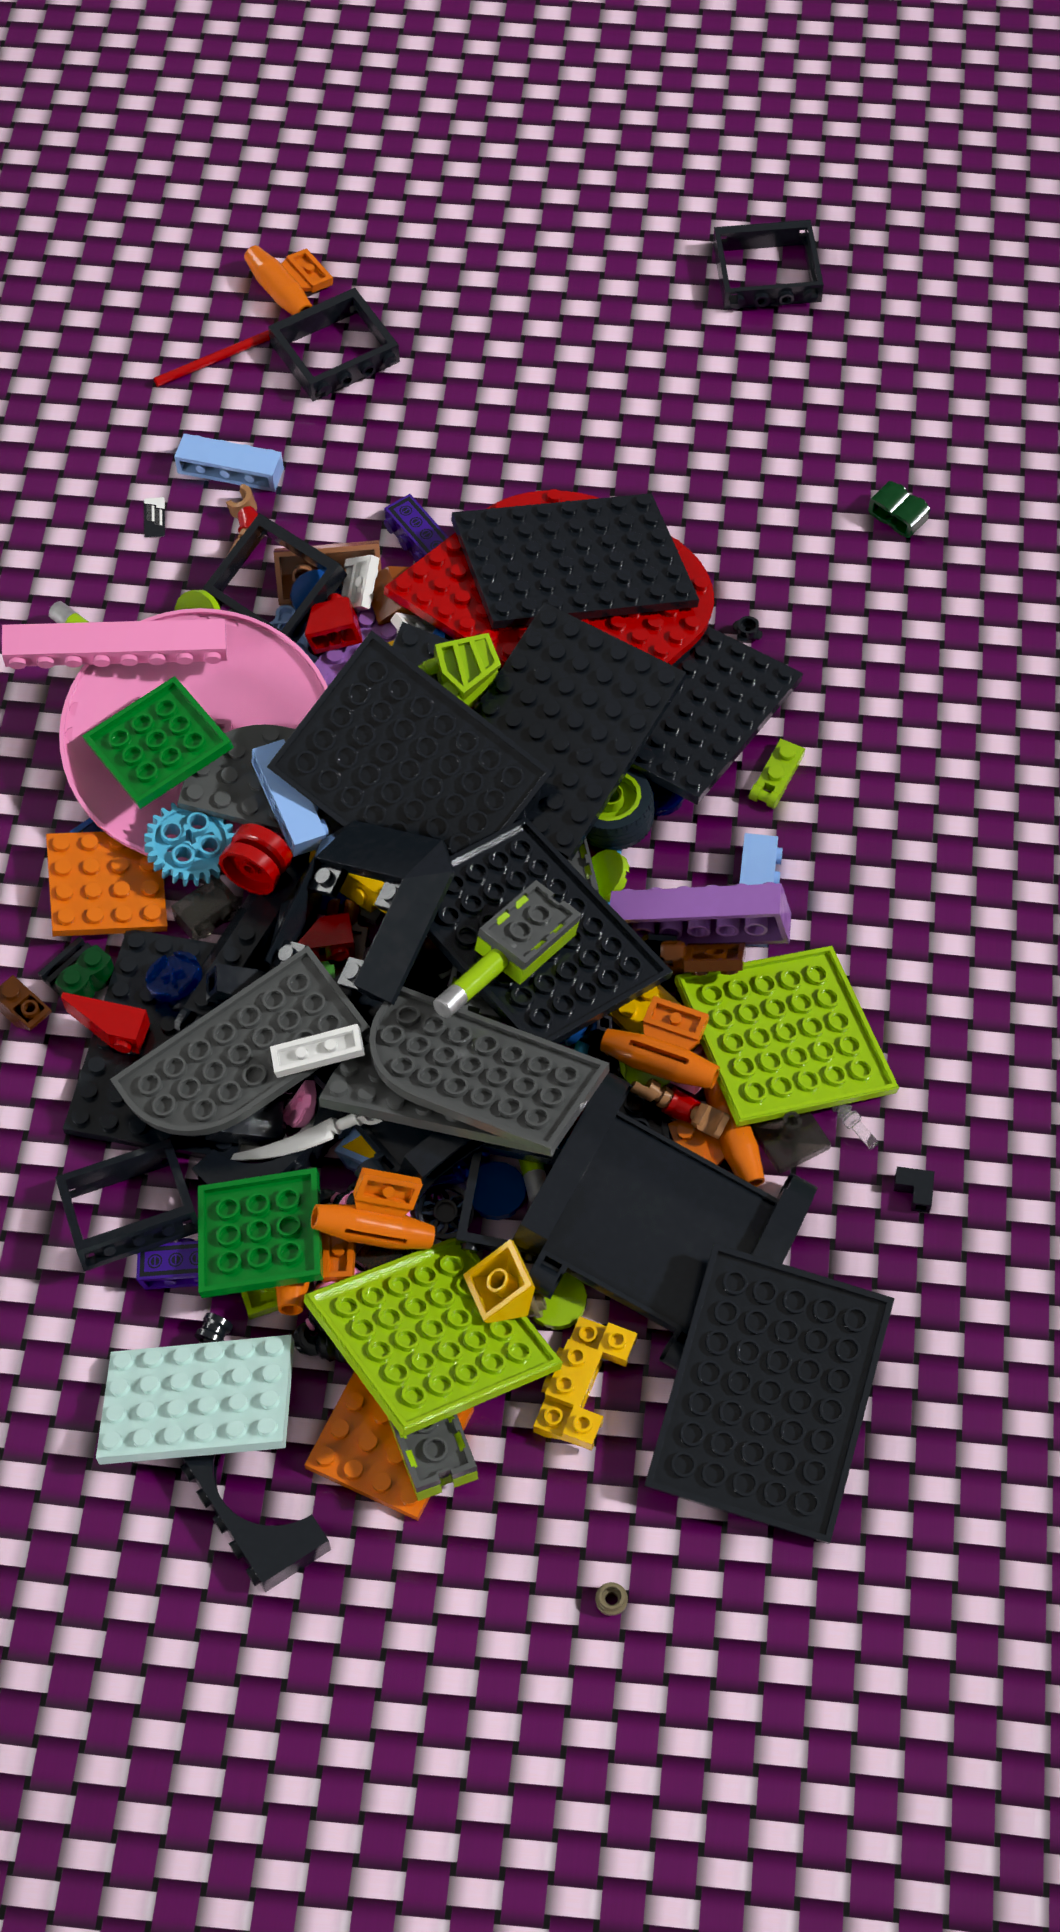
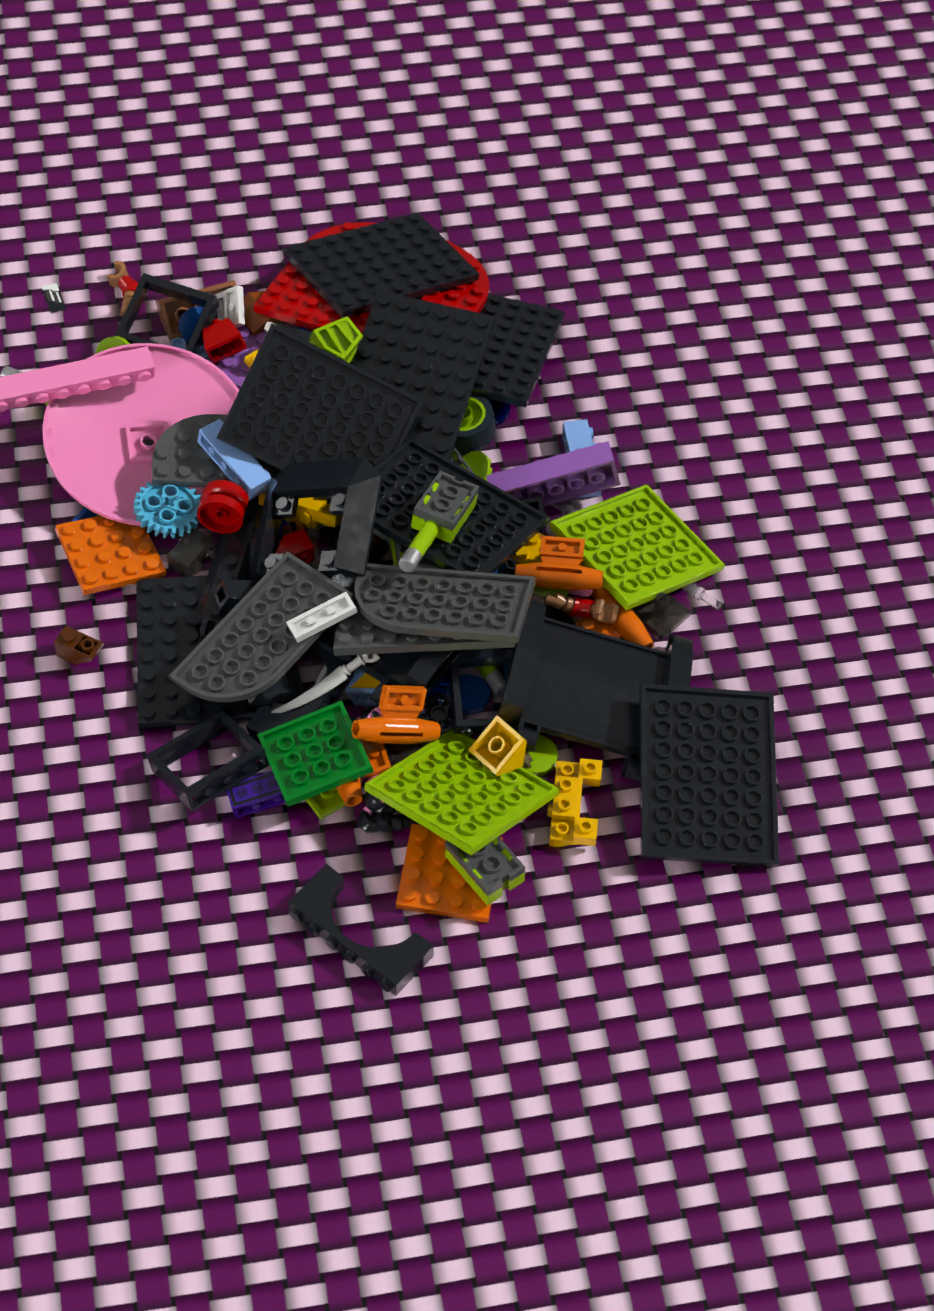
camera: 20 degrees left, 5 degrees down
black tile [38,936,92,994] -> none
dark green brick [55,945,114,1000] -> none
red slope [61,992,150,1054] -> none
green plate [82,676,234,809] -> none
light aqua plate [96,1335,294,1465] -> none
clear blue tile [145,951,202,1002] -> none
red piece [153,330,270,387] -> none
light blue brick [174,434,284,492] -> none
black wheel [194,1313,233,1343] -> none
orange plate [244,245,333,315] -> none
black window [268,288,400,402] -> none
bright pink plate [283,1080,316,1128] -> none
dark purple brick [384,494,449,563] -> none
dark tan plate [595,1582,628,1616] -> none
reddish brown plate [660,941,746,976] -> none
black window [713,220,824,310] -> none
black plate [733,616,763,643] -> none
lime plate [749,738,805,809] -> none
dark green brick [868,481,930,538] -> none
black piece [893,1166,935,1213] -> none

